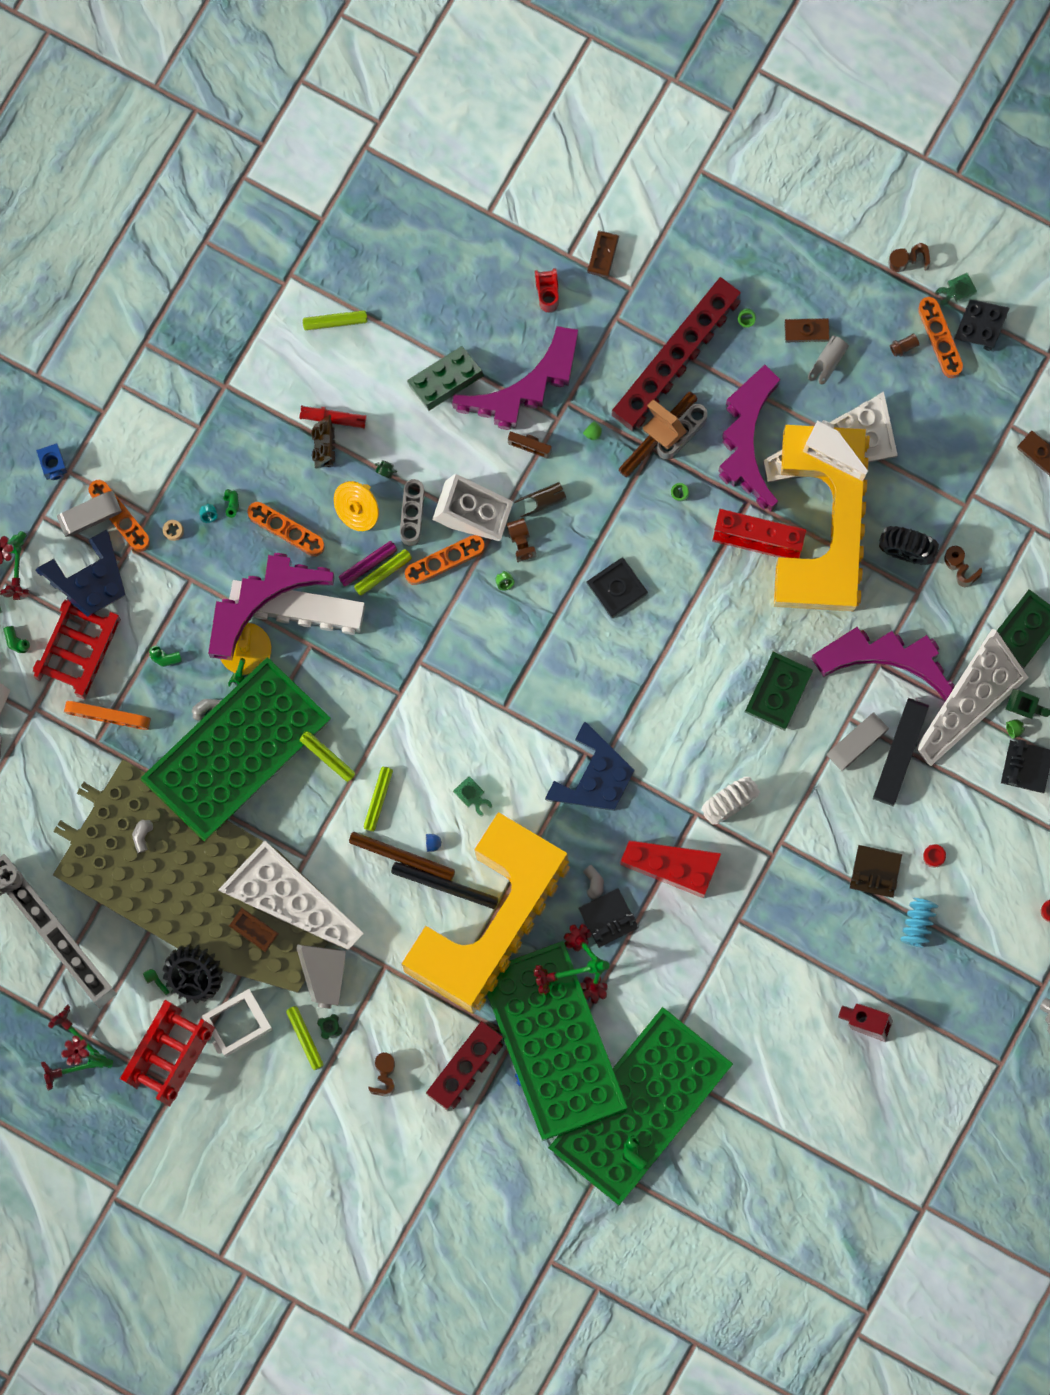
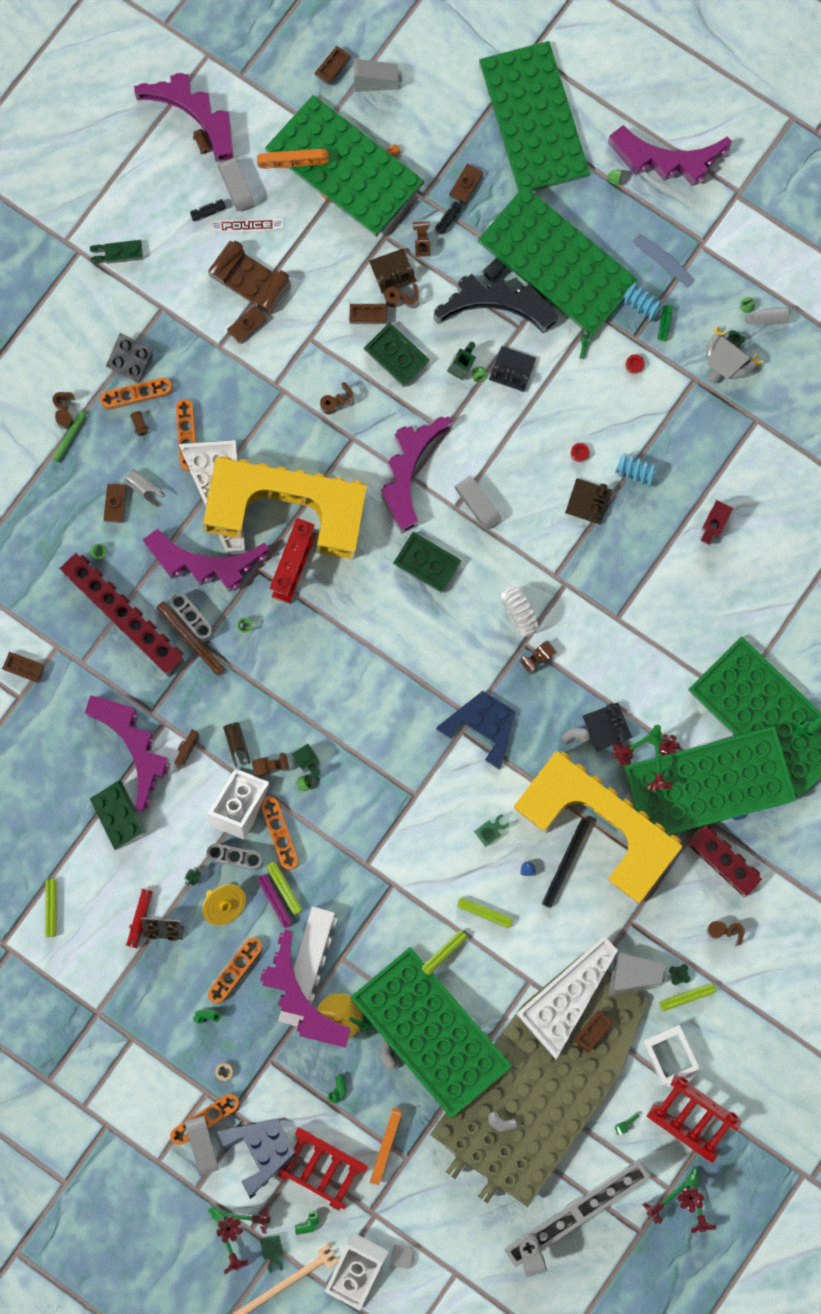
camera: 85 degrees left, 0 degrees up
blue brick [36,443,68,480] -> none
black gear [162,943,223,1004] -> none
teal hinge [199,503,218,523] -> none
reddish brown axle [349,832,455,881] -> none
red piece [534,268,559,313] -> none
bright green hinge [583,421,602,440] -> none
black tile [586,557,648,619] -> none
red wedge [620,841,721,898] -> none
medium nougat panel [643,400,687,449] -> none
white slope [803,420,868,481] -> none
black beam [873,698,929,807] -> none
black gear [879,526,939,565] -> none
white wing [916,629,1029,766] -> none
clear green plate [935,272,977,306] -> none
none -> bright green bar [52,411,87,463]
none -> orange beam [176,399,196,472]
none -> dark green brick [292,744,321,779]
none -> reddish brown leg [519,640,557,674]

